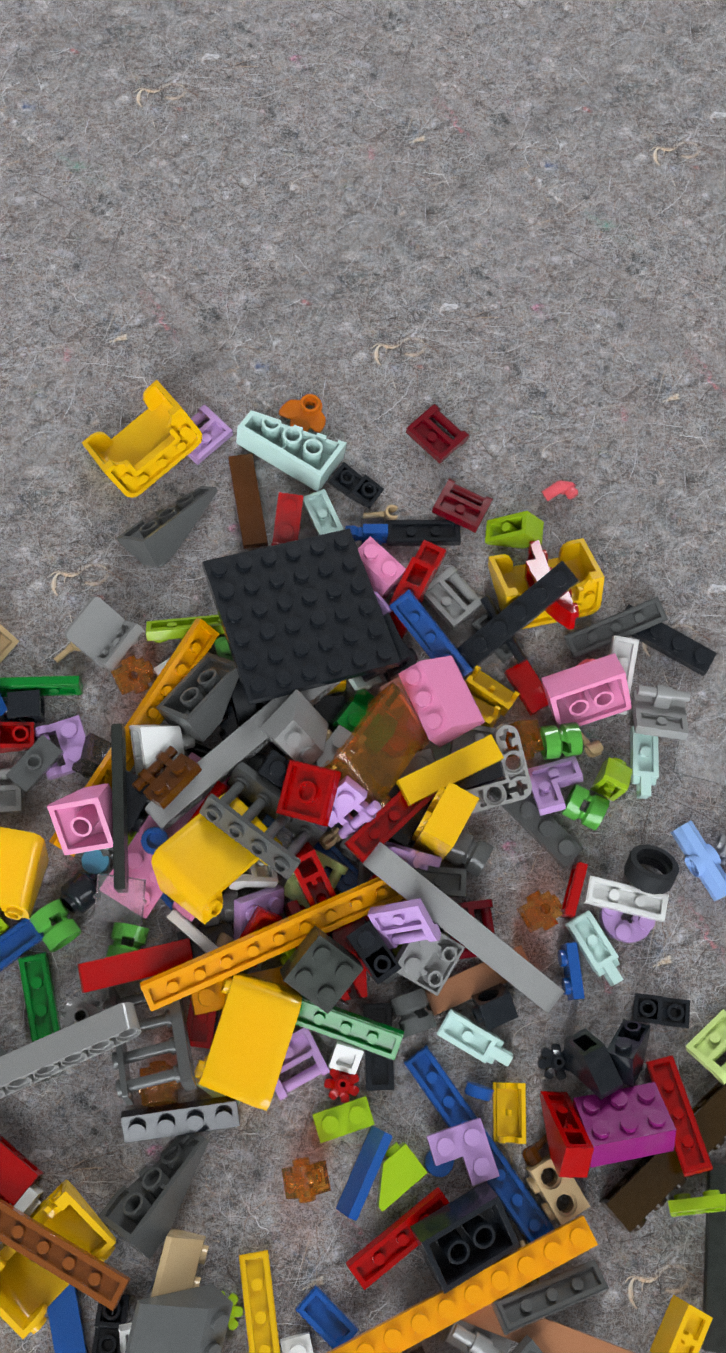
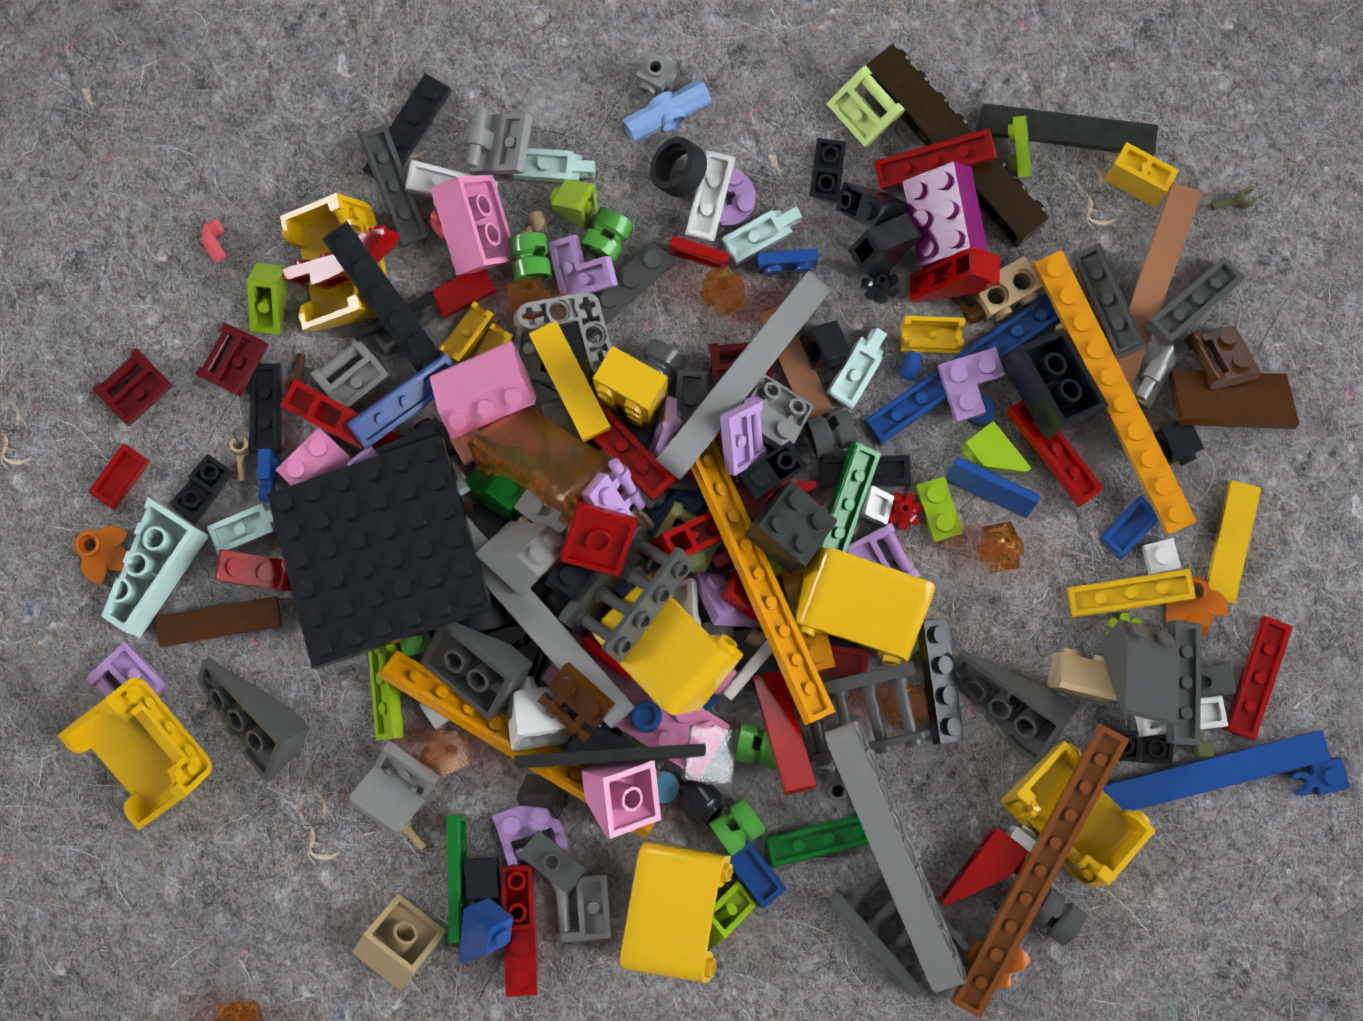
camera: 80 degrees left, 10 degrees up
none -> red tile [88,443,150,510]
none -> reddish brown hand [285,353,307,392]

